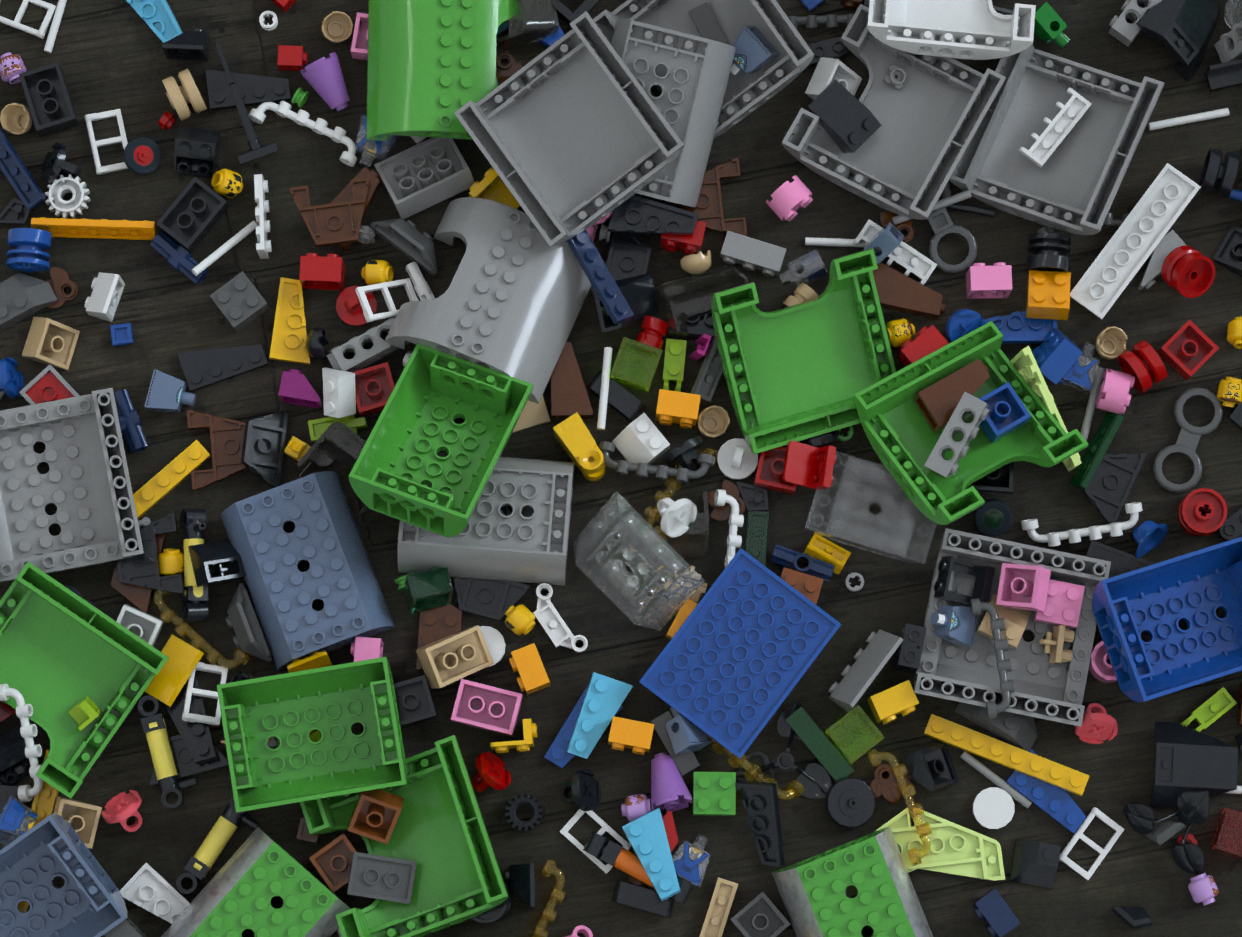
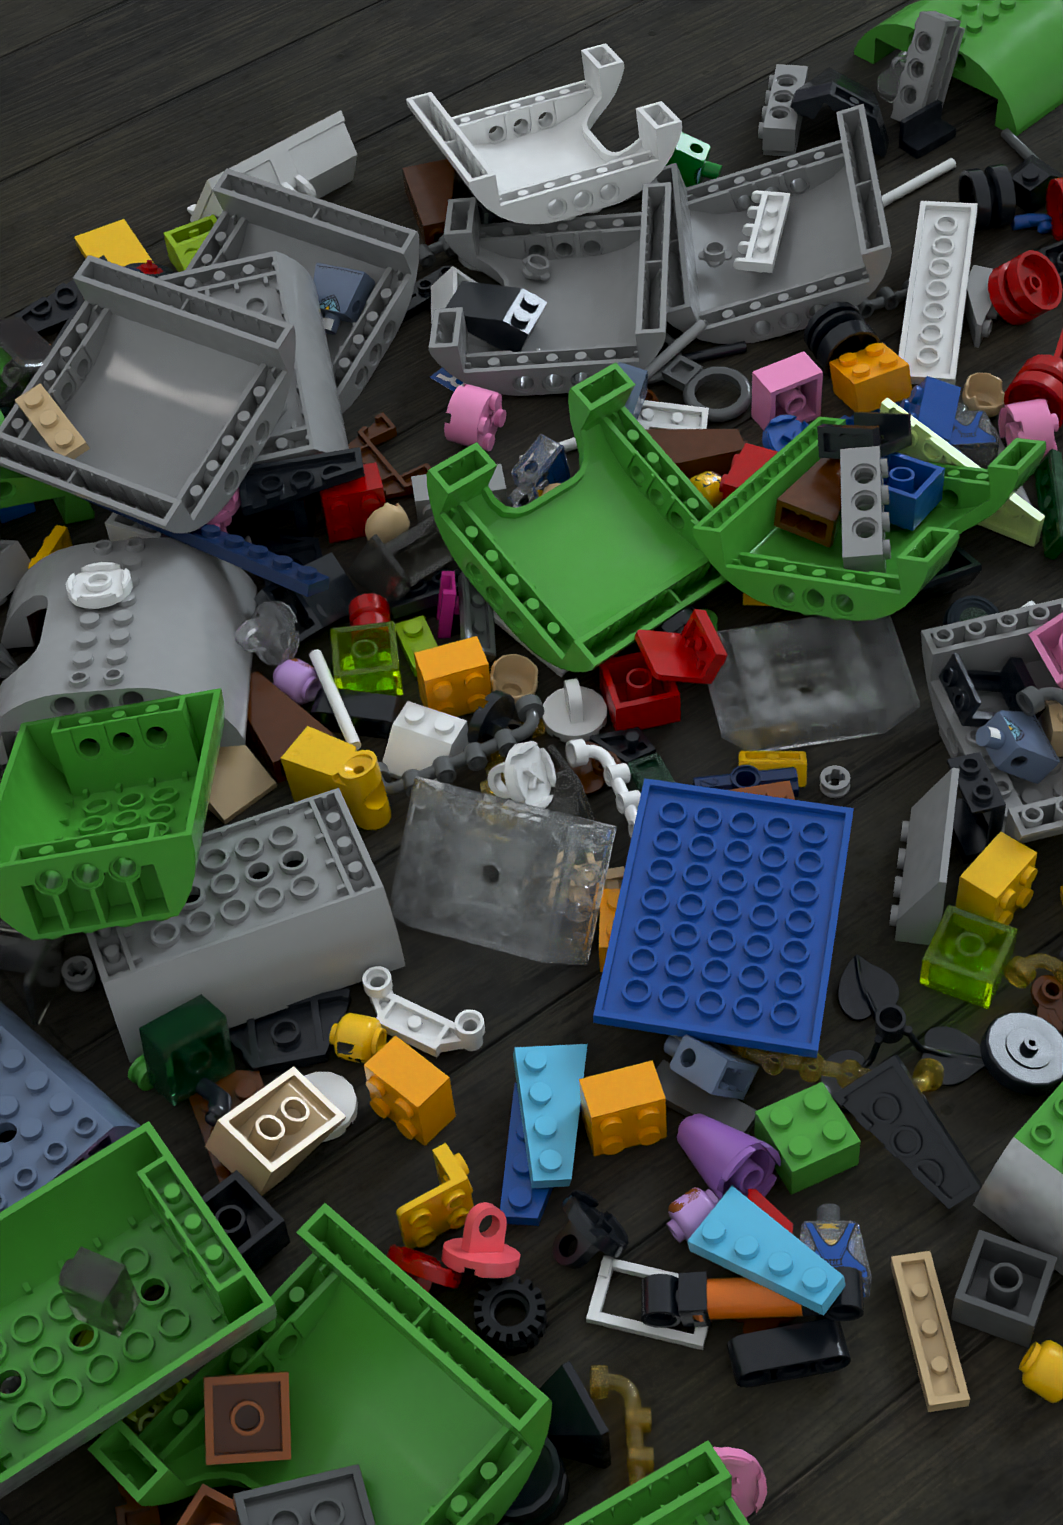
camera: 20 degrees left, 30 degrees down
bright pink brick [451,679,523,737] -> none
dark green tile [784,706,854,781] -> none
none -> tan plate [15,383,90,459]
none -> clear smoke brick [58,1246,140,1338]
none -> white tile [66,562,133,609]
none -> black arm [195,1077,232,1127]
none -> clear tile [235,601,300,665]
none -> lavender head [273,658,322,705]
none -> coral tile [441,1202,521,1279]
none -> light grey plate [698,241,732,268]
none -> black panel [817,412,912,459]

